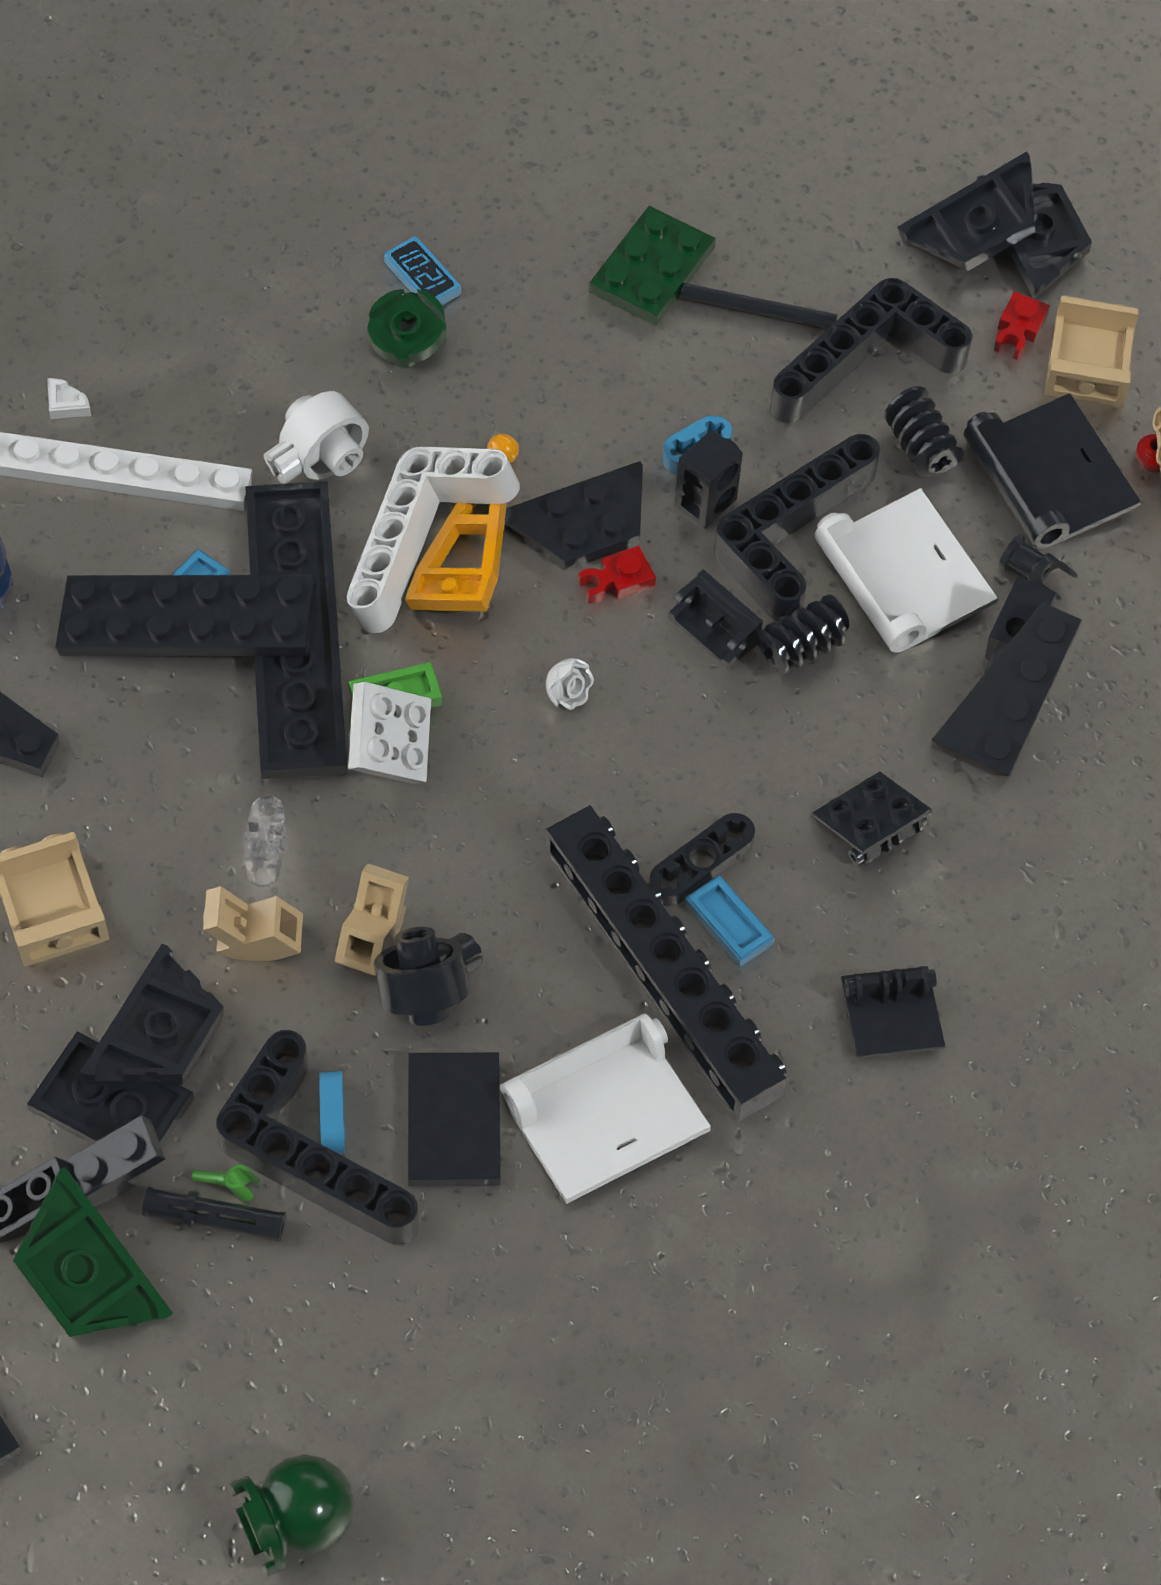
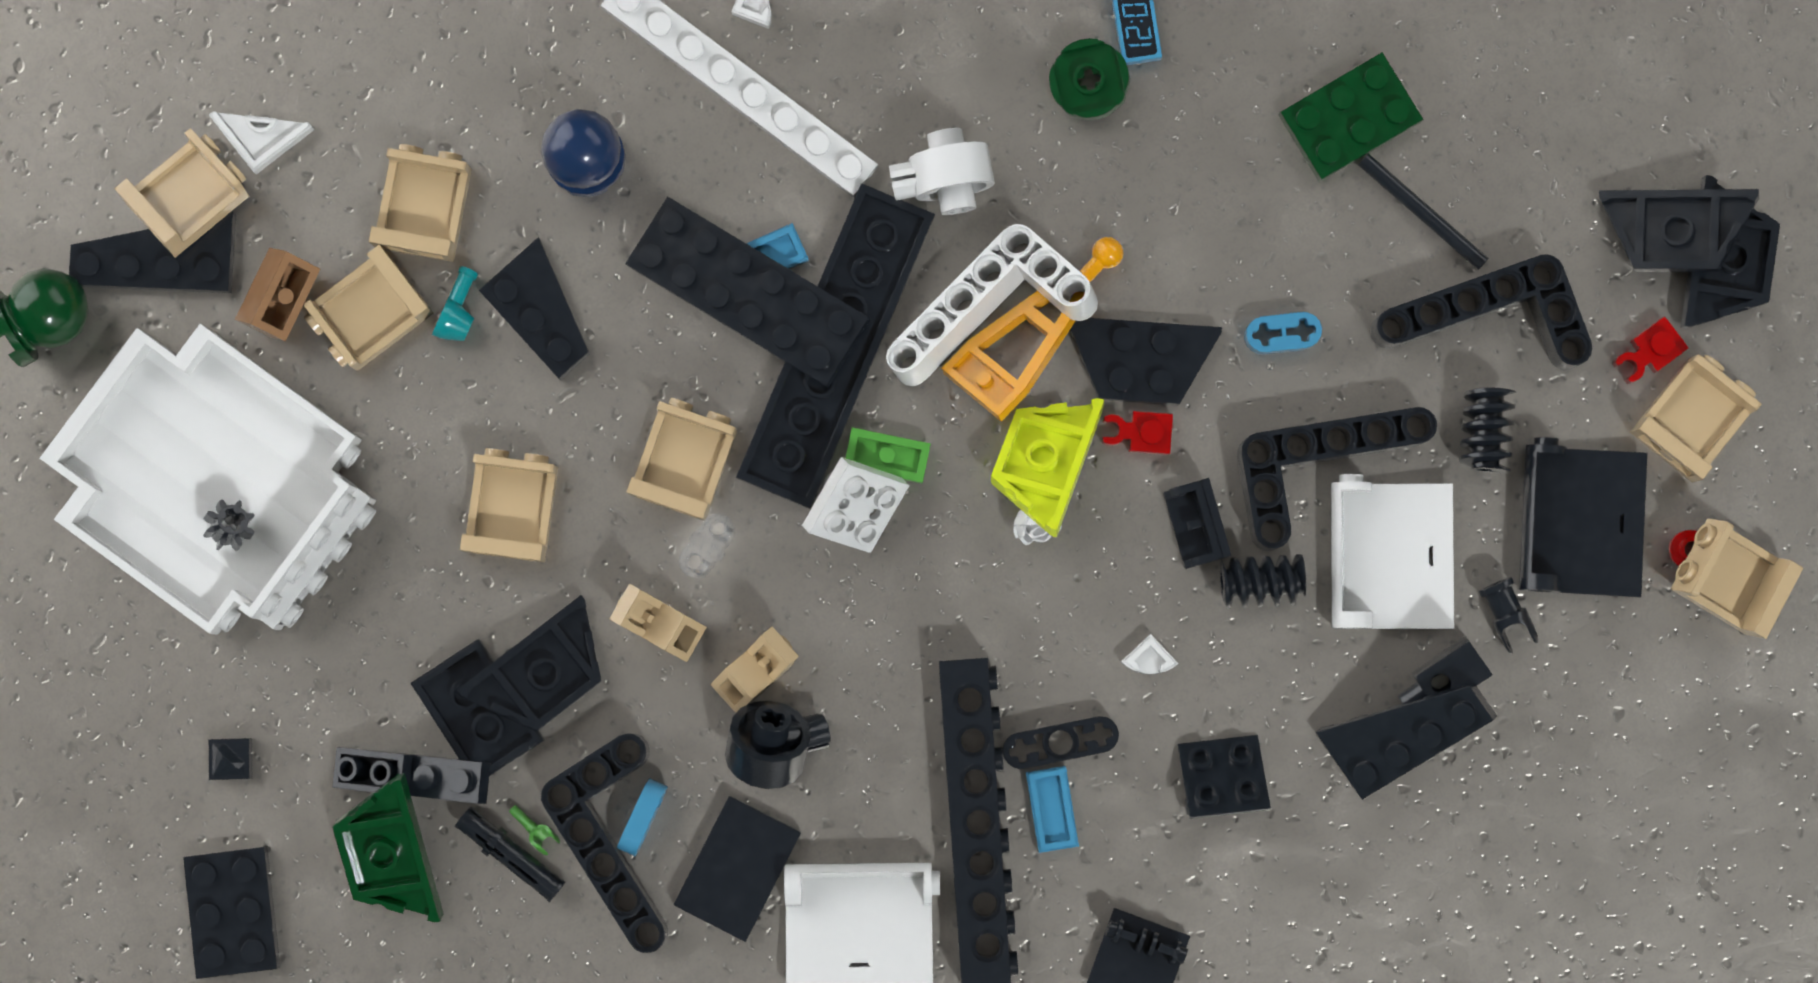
camera: 30 degrees right, 25 degrees up
black brick [674,429,743,529] -> none
none -> tan panel [627,398,737,521]
none -> neon yellow wing [991,398,1104,537]
none -> white tile [1121,634,1179,675]

